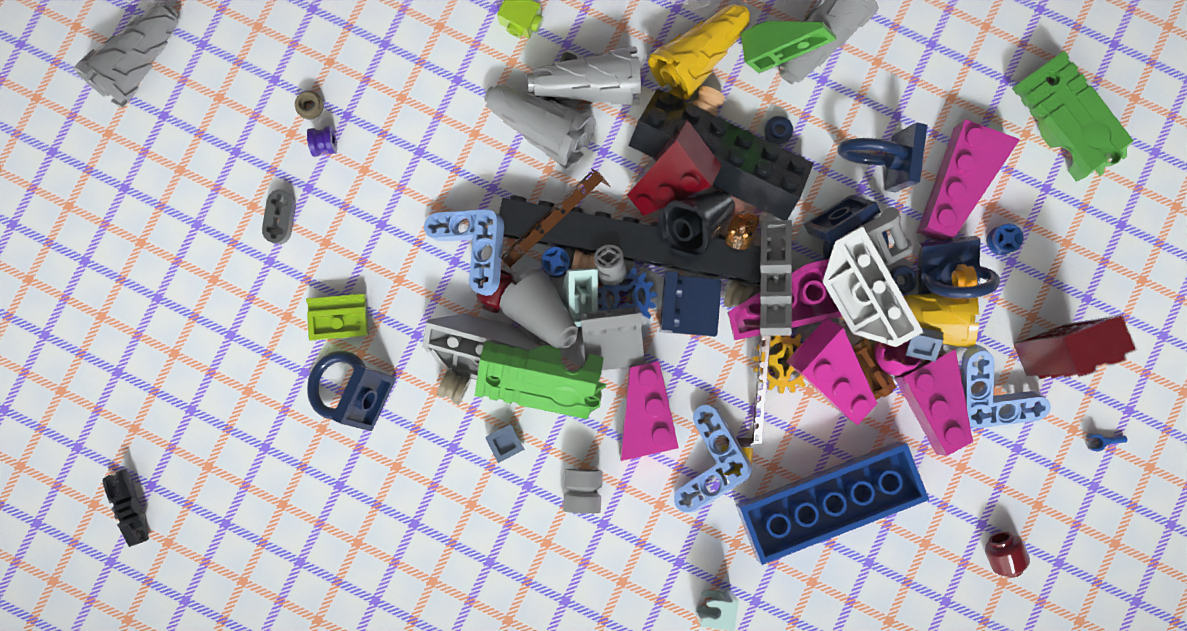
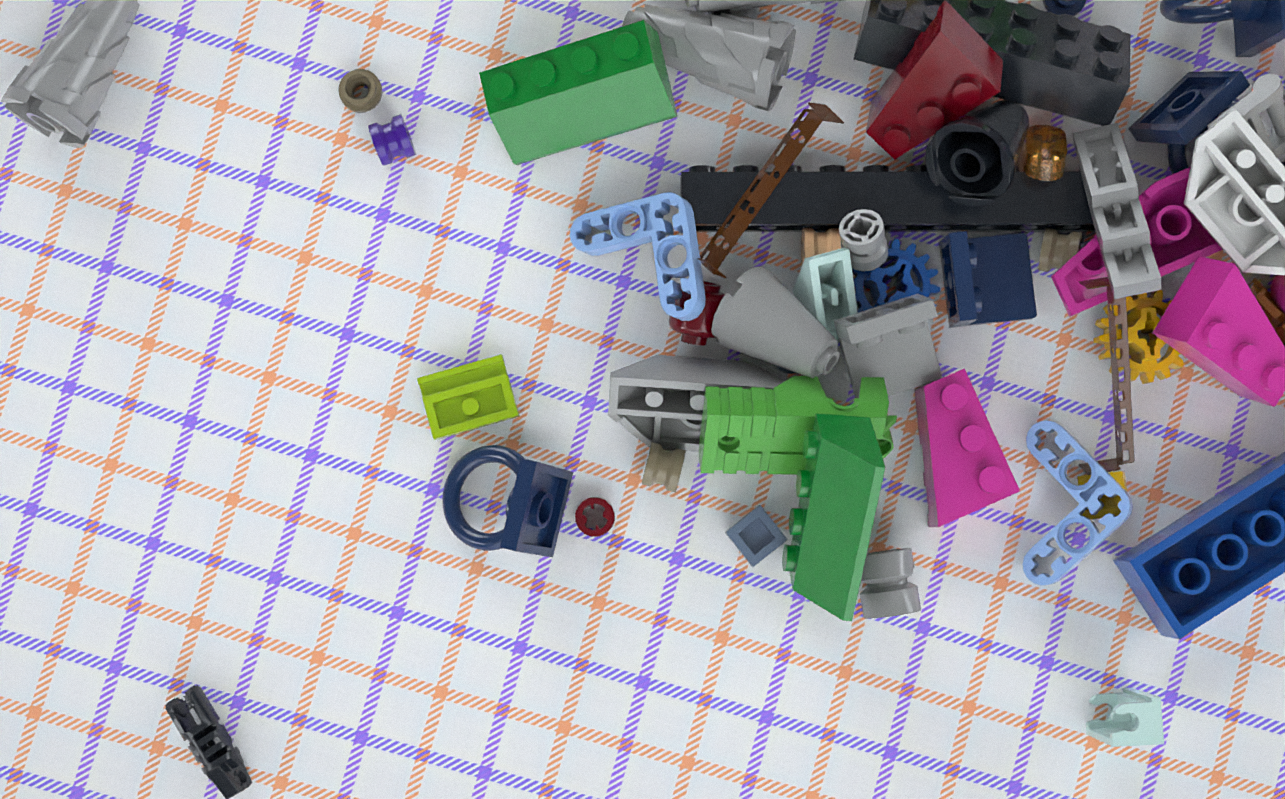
camera: 15 degrees left, 0 degrees up
dark grey beam [262,189,296,245] -> none
blue wheel [541,247,571,278] -> none
none -> slope [479,20,678,165]
none -> dark red bush [575,497,615,537]
none -> green slope [782,413,886,621]

